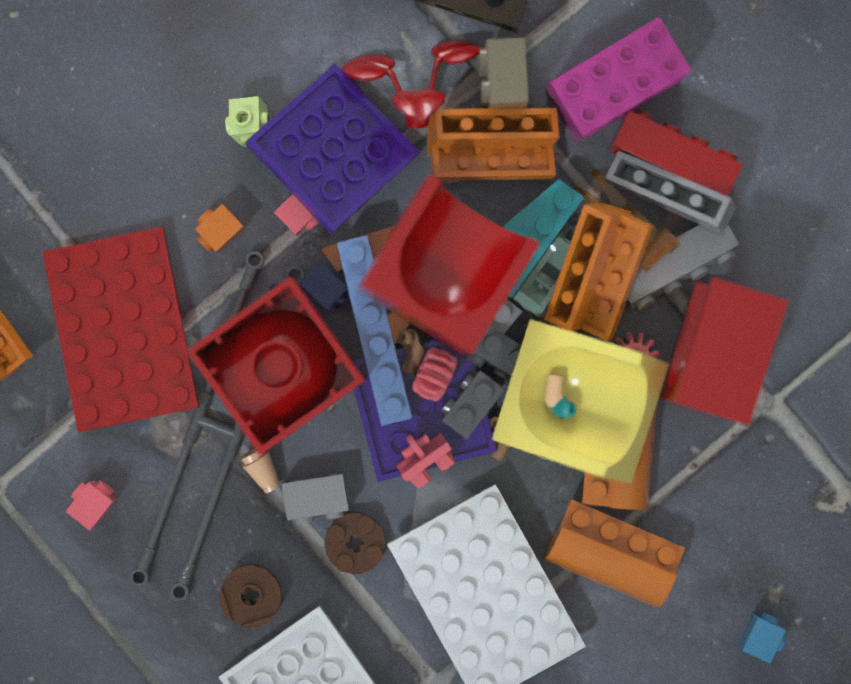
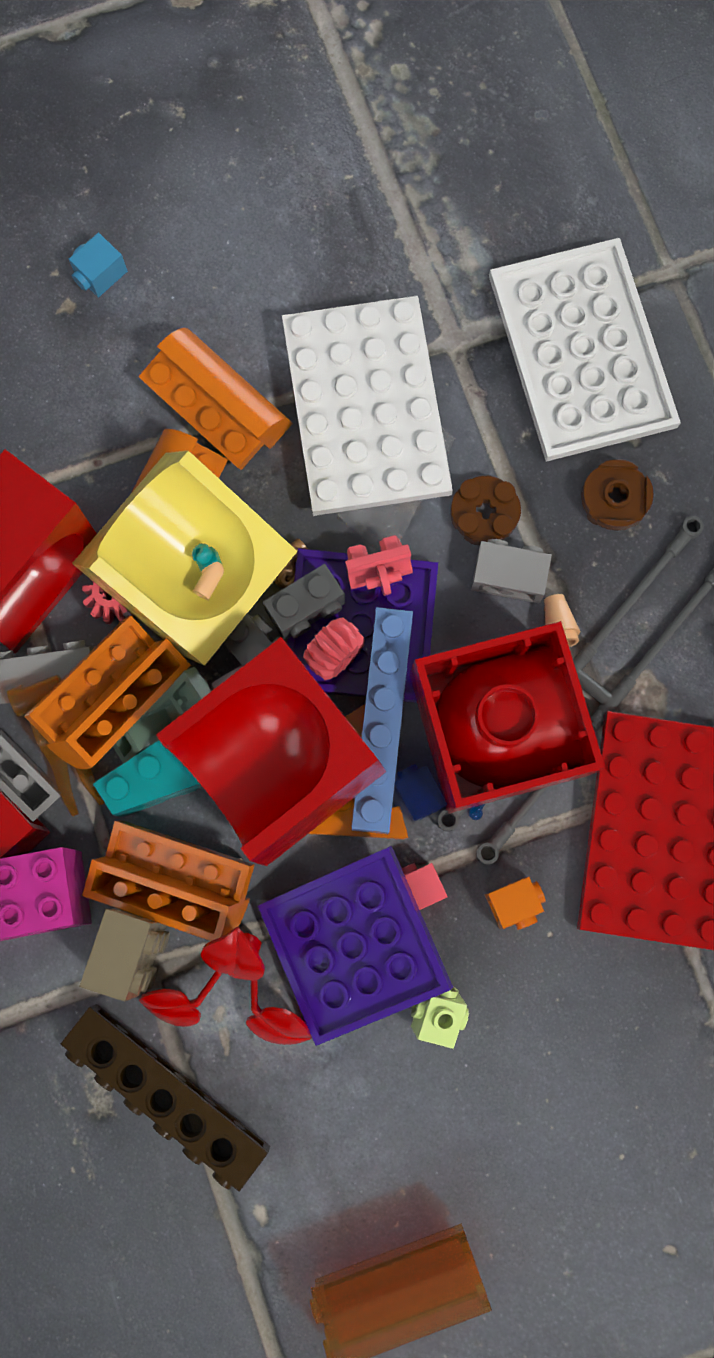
camera: 165 degrees left, 10 degrees down
medium nougat arm [397,329,425,376] -> none

